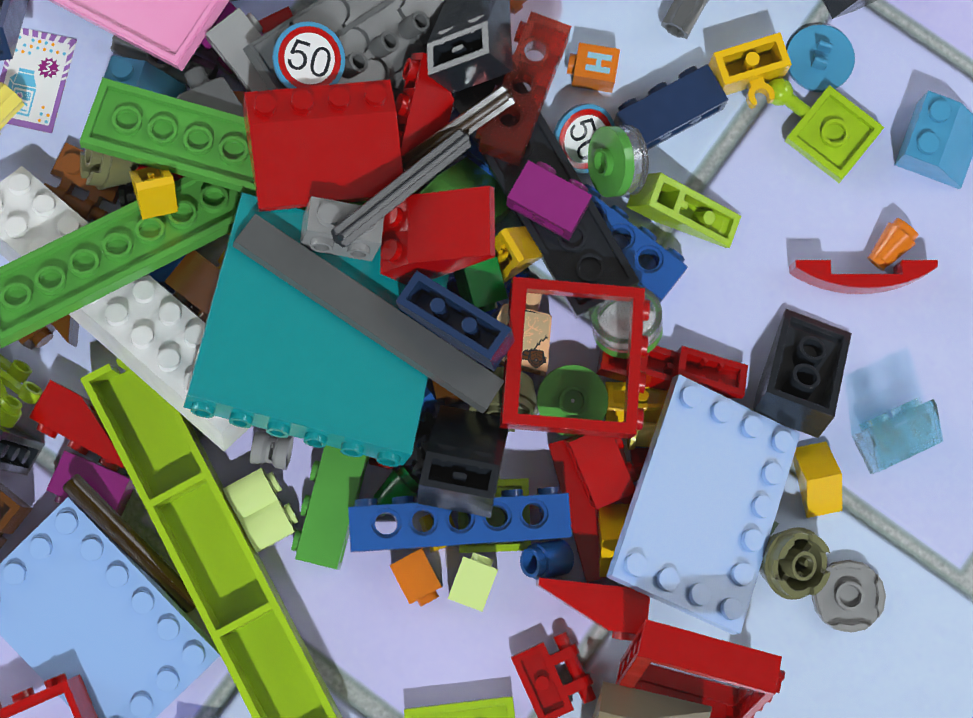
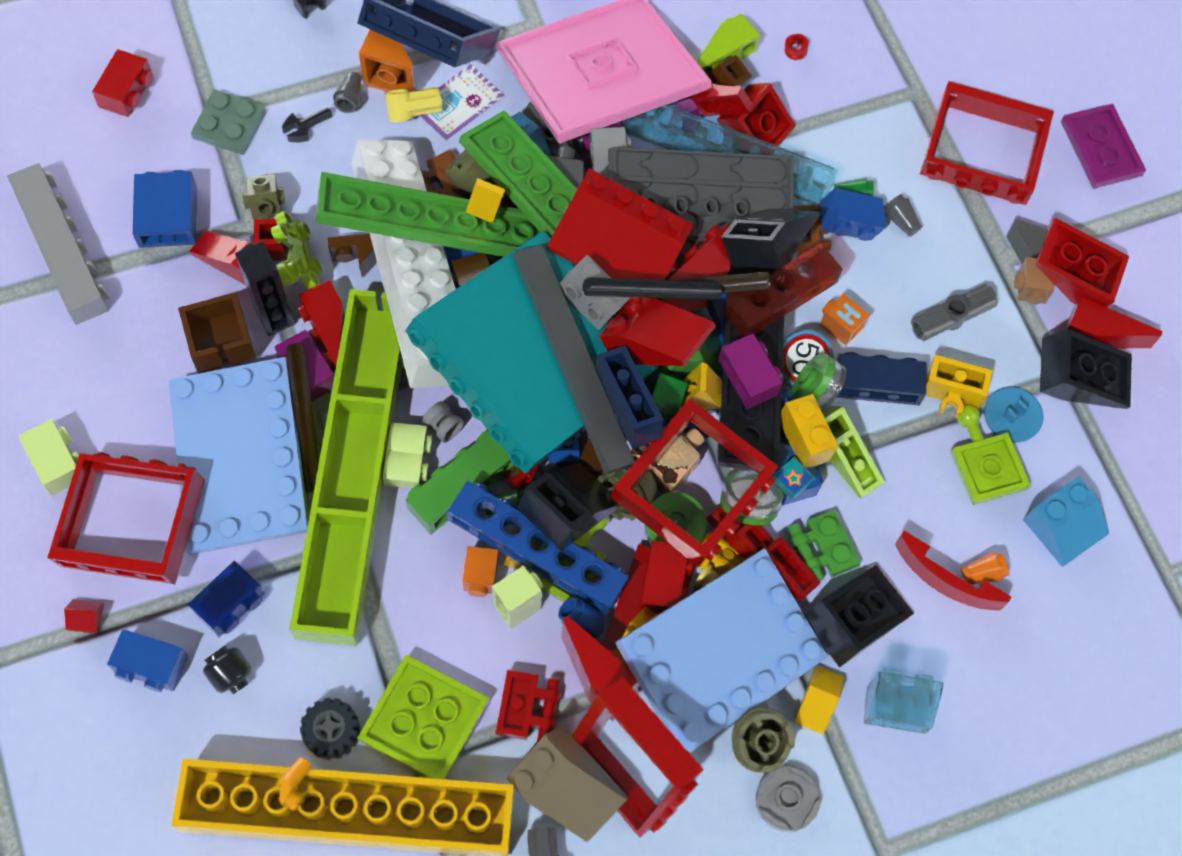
camera: 30 degrees right, 15 degrees down
piece [272,22,345,88] -> none
none -> tile [773,457,815,500]
none -> yellow brick [781,394,839,469]
none -> bright green plate [788,510,861,581]

